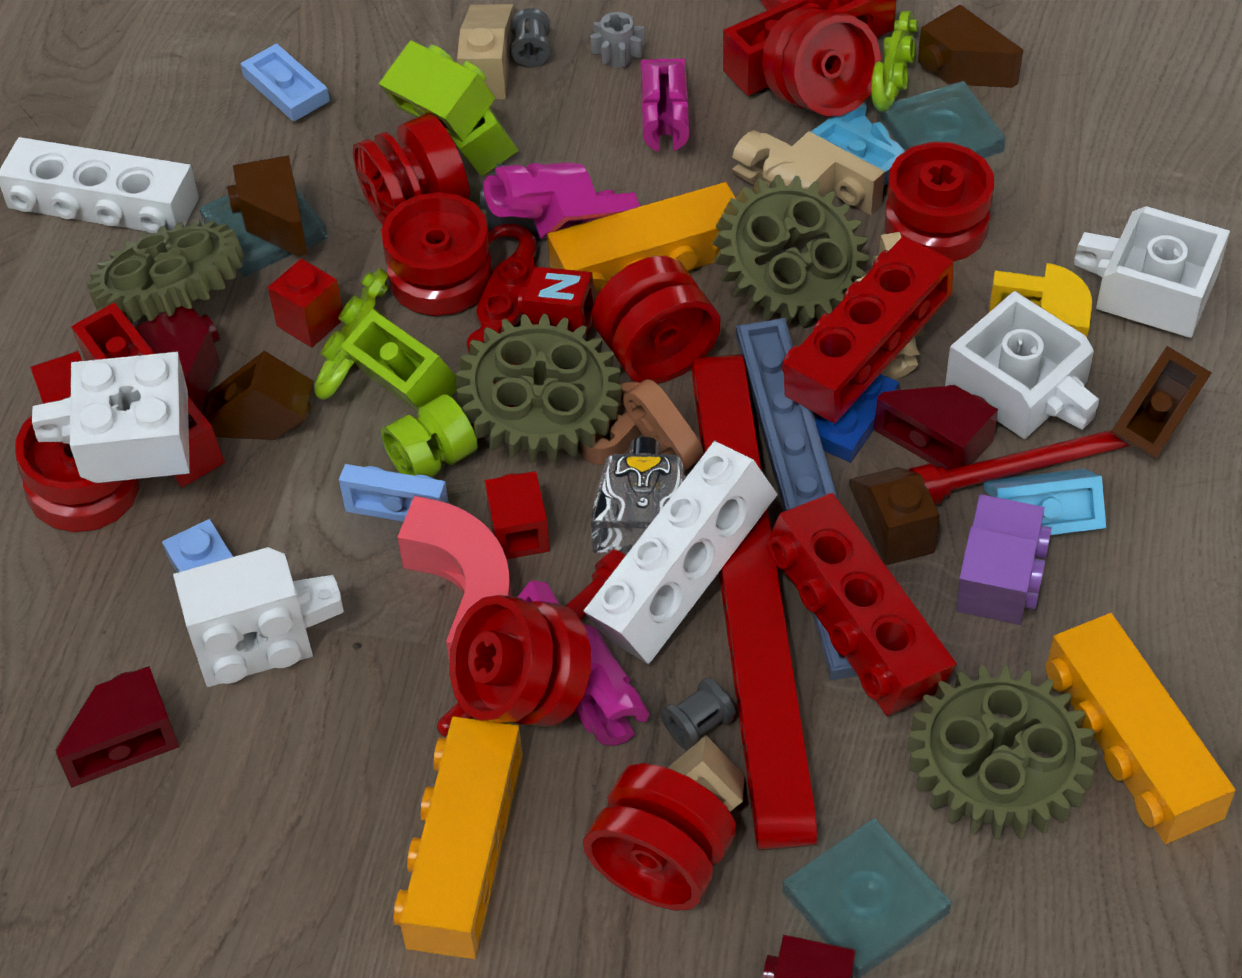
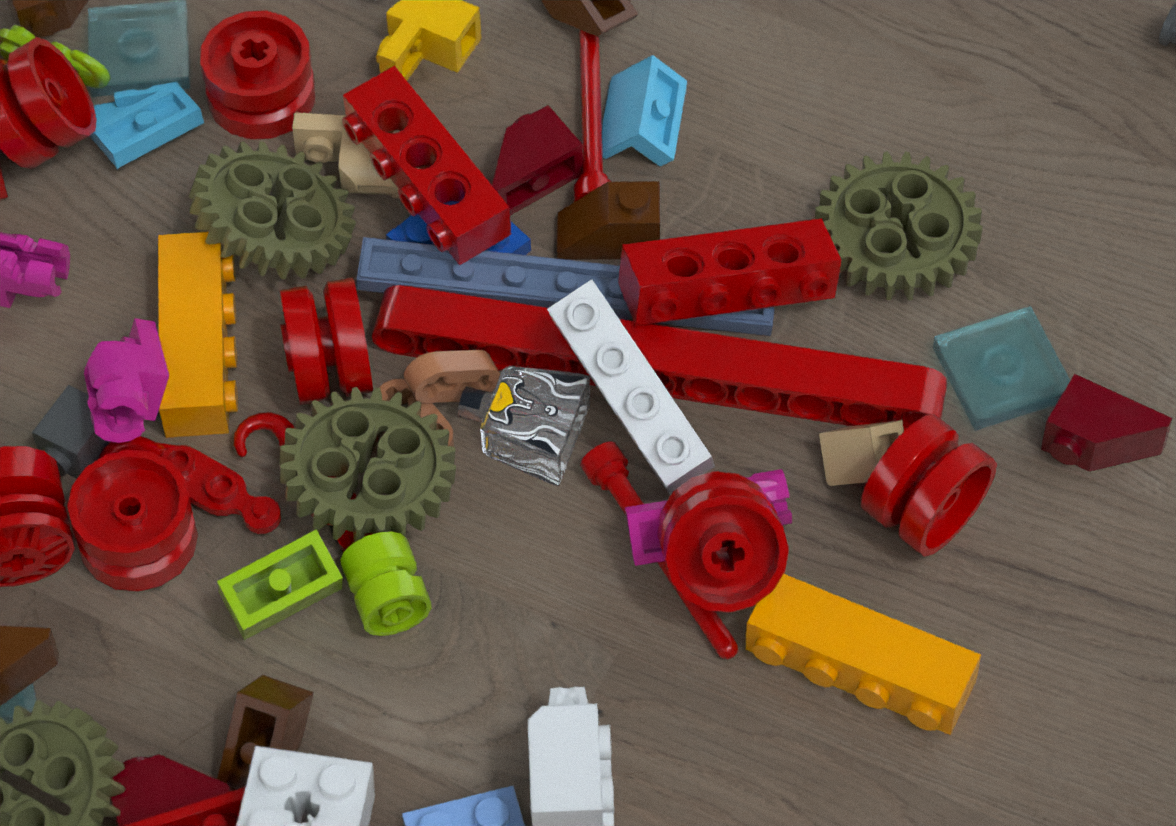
camera: 75 degrees left, 5 degrees up
red brick [268,258,343,348] -> none
lime piece [314,268,389,400] -> none
light blue plate [339,464,449,522] -> none
coral arch [397,496,512,663] -> none
red brick [484,471,550,559] -> none
red brick [518,266,596,338] -> none
dark grey bush [661,678,736,750] -> none
tan plate [732,130,885,215] -> none
white hinge [945,291,1099,439] -> none
medium lavender brick [956,494,1052,625] -> none
light orange brick [1045,612,1236,845] -> none

